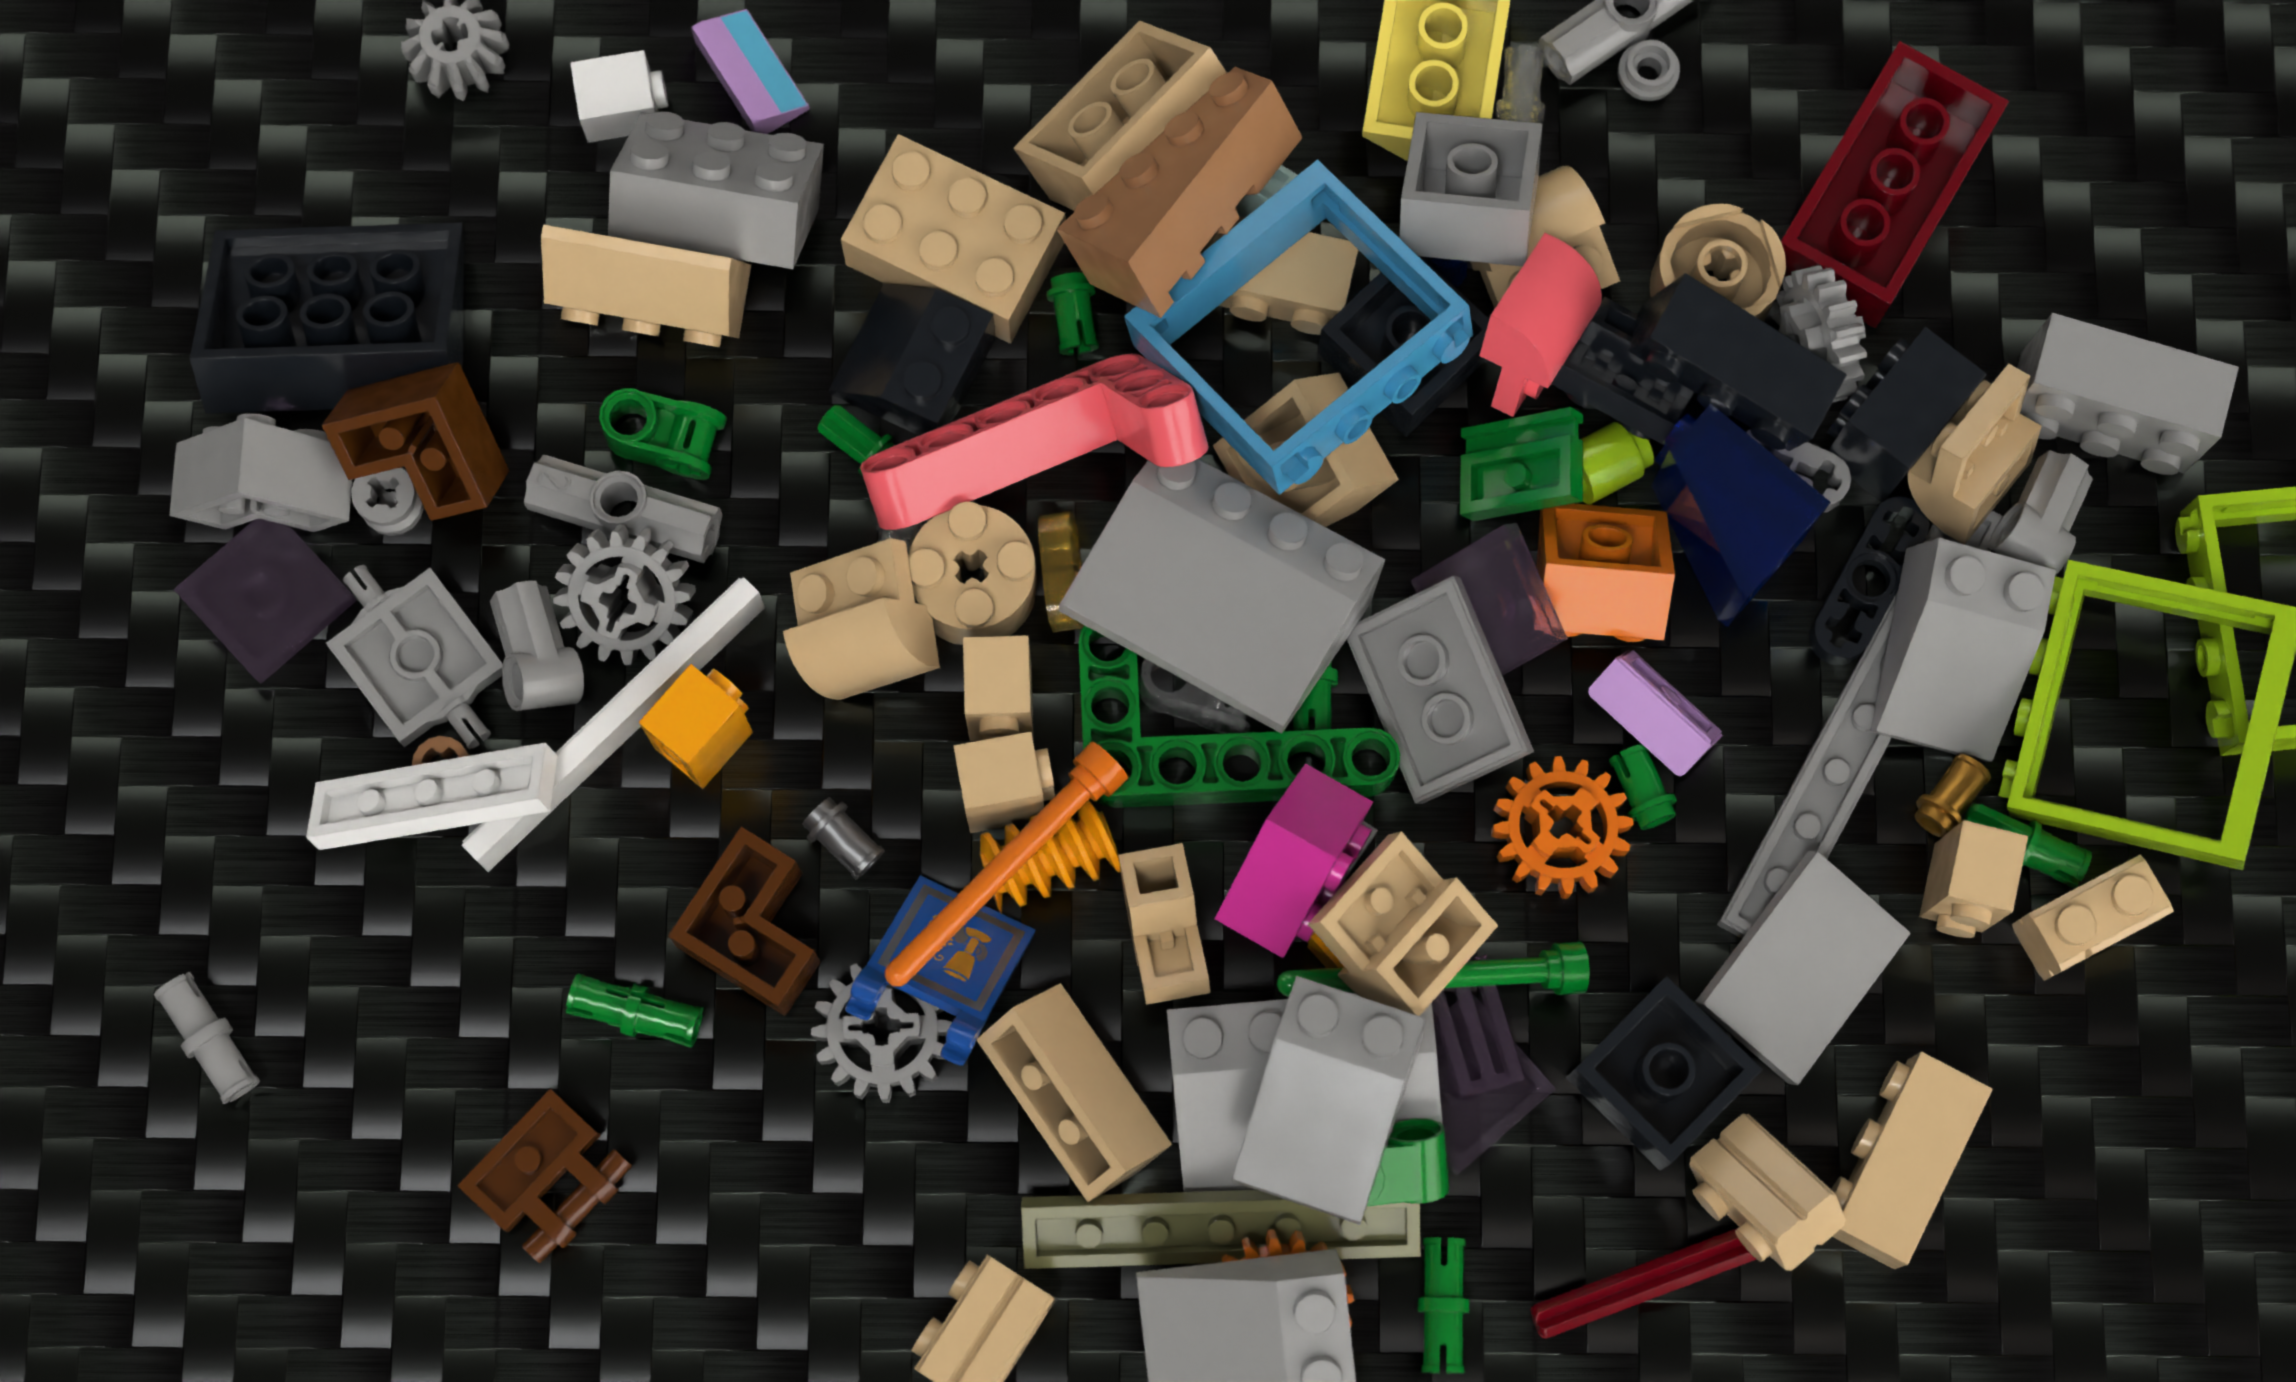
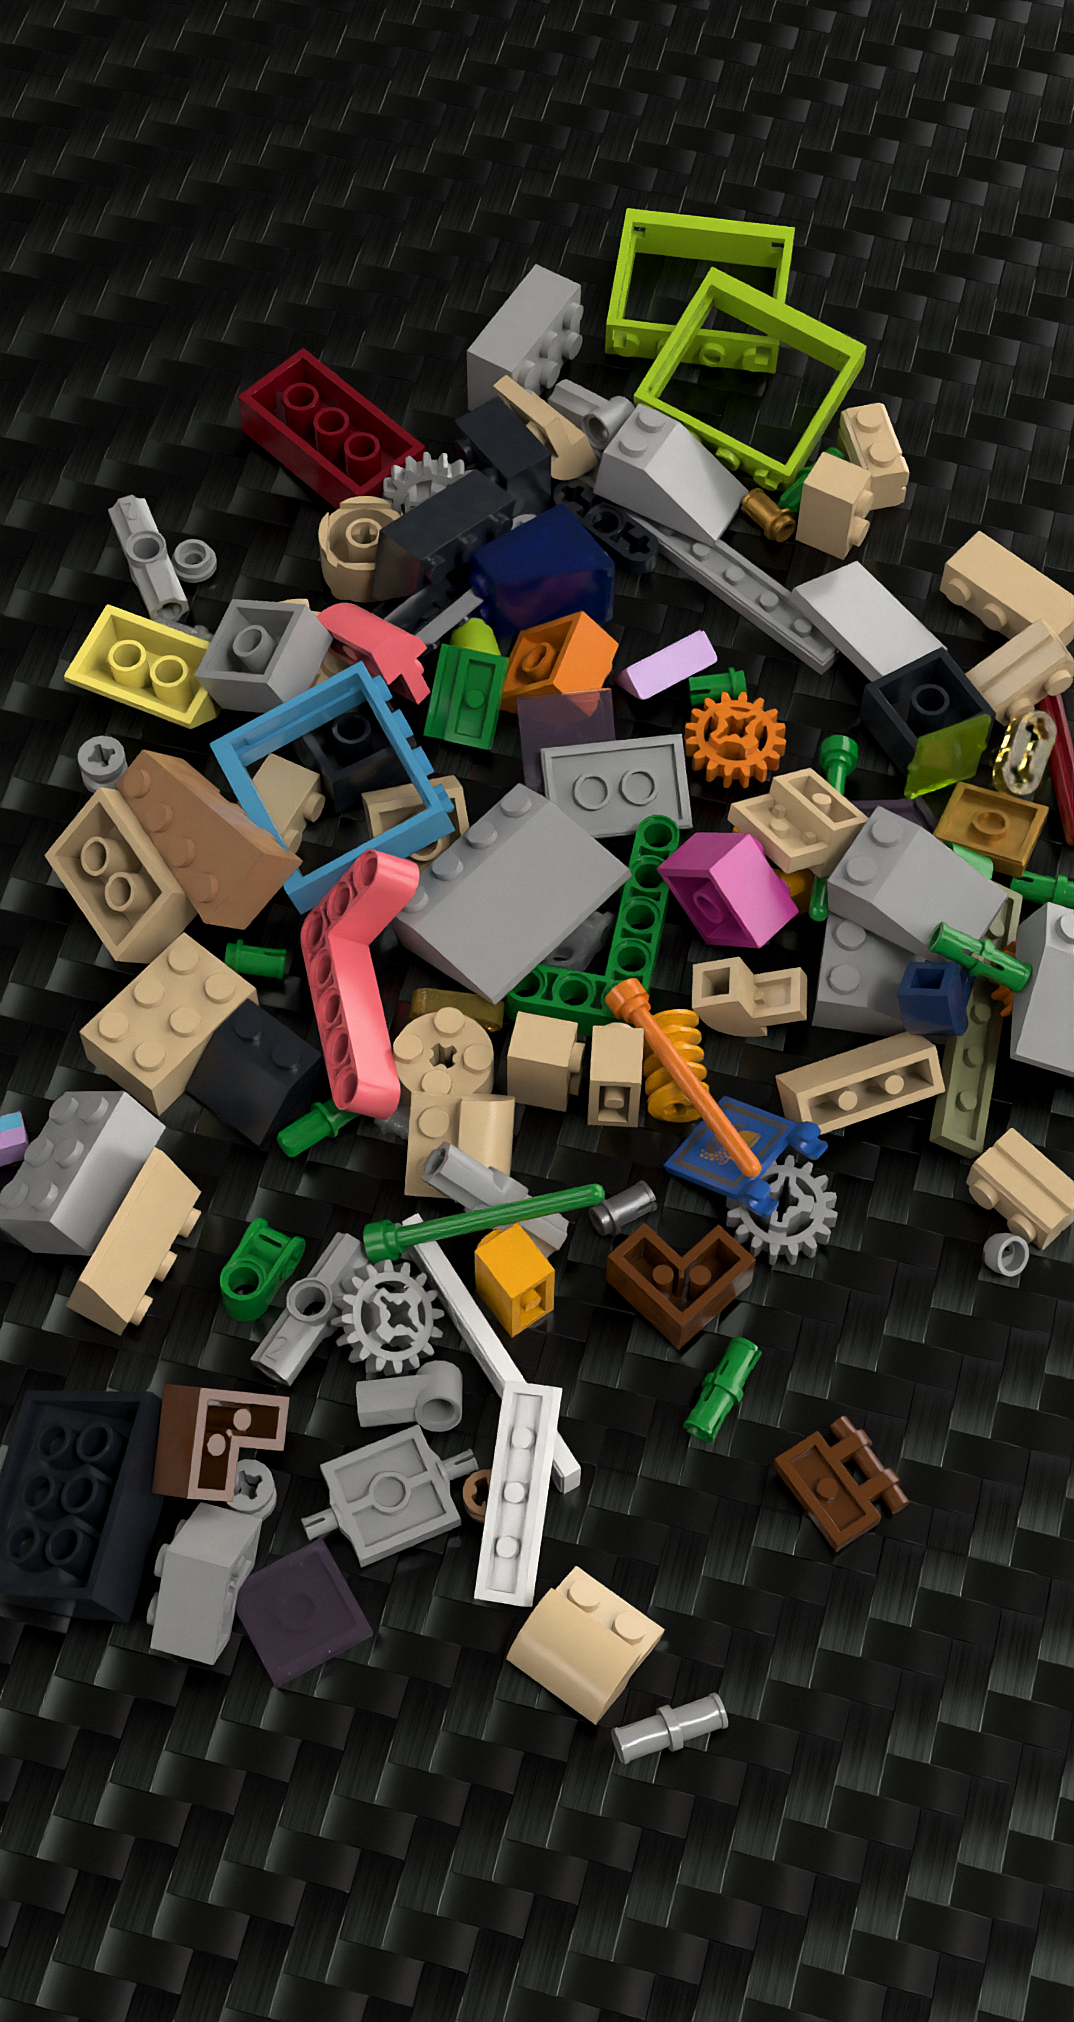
camera: 75 degrees left, 15 degrees down
none -> light grey wheel [78,736,128,793]
none -> green piece [363,1184,605,1264]
none -> light grey piece [421,1141,569,1259]
none -> tan brick [506,1566,665,1725]
none -> dark blue brick [897,960,976,1036]
none -> clear neon green piece [904,714,992,800]
none -> green pin [927,921,1031,993]
none -> pearl gold tile [933,781,1049,879]
none -> light grey hinge [983,1233,1029,1277]
none -> clear yellow beam [992,710,1057,797]

